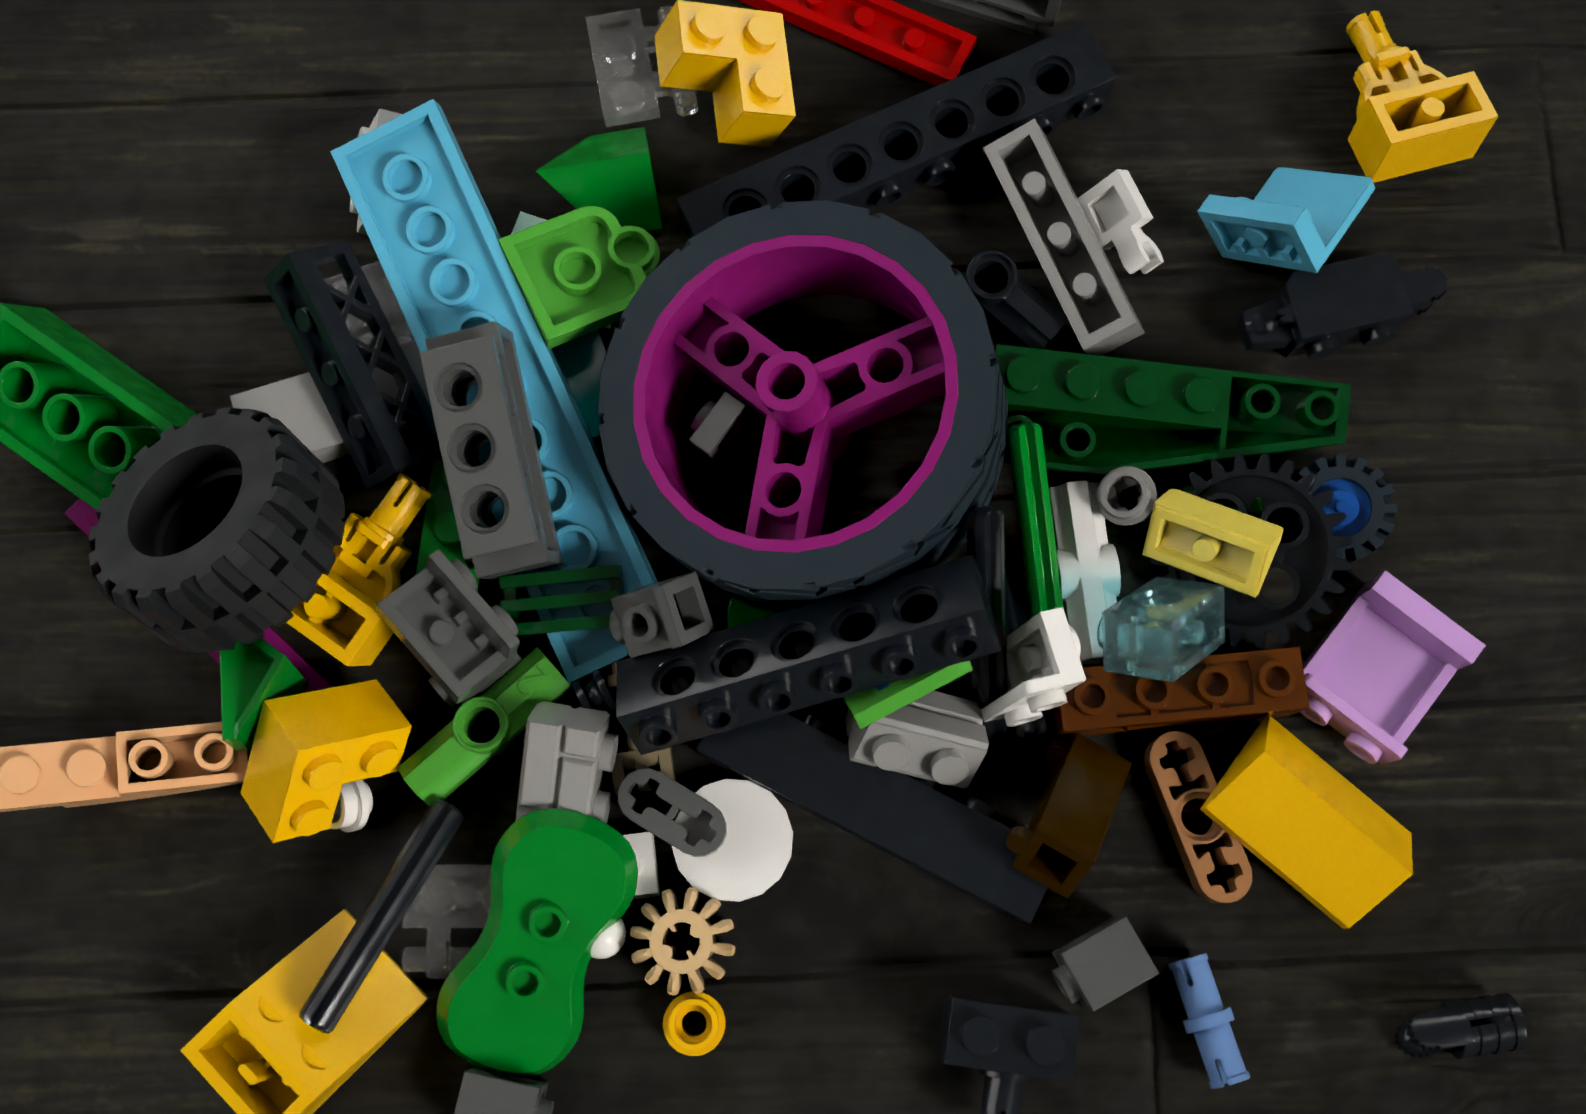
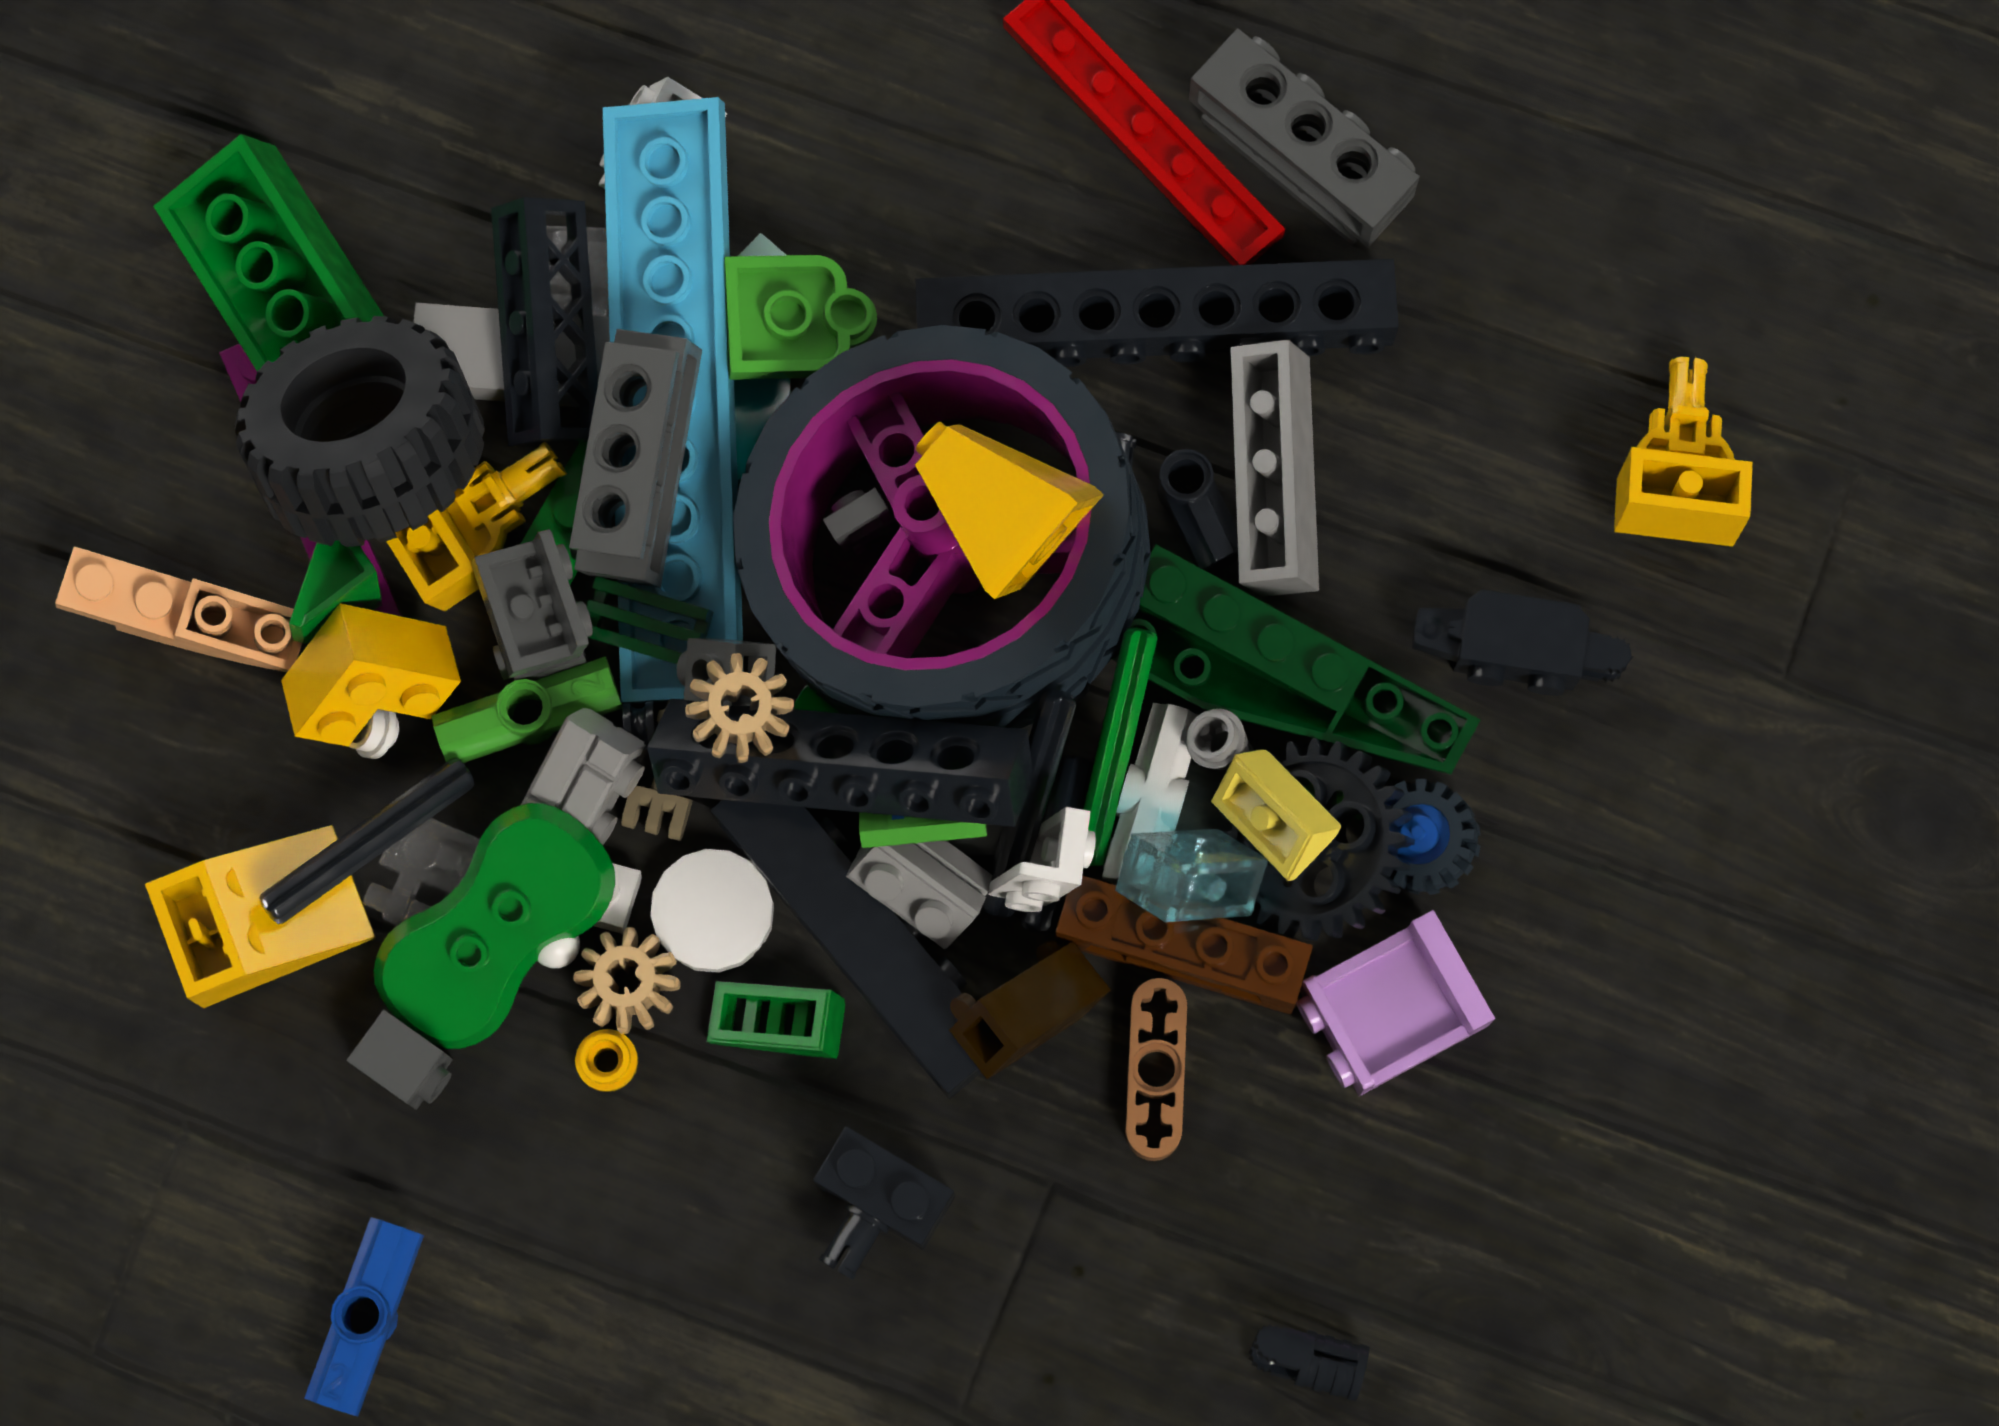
camera: 25 degrees right, 0 degrees up
green slope [536,127,663,235] -> none
clear plate [585,6,698,127] -> none
dark grey beam [618,768,727,857] -> none
yellow brick [654,0,796,147] -> none
dark grey brick [1052,916,1159,1011] -> none
white plate [1077,169,1164,274] -> none
medium blue pin [1168,953,1250,1089] -> none
medium azure bracket [1197,167,1375,273] -> none
yellow slope [1200,716,1413,929] -> none
none -> tan gear [685,653,794,763]
none -> green slope [707,981,845,1059]
none -> yellow slope [915,422,1104,599]

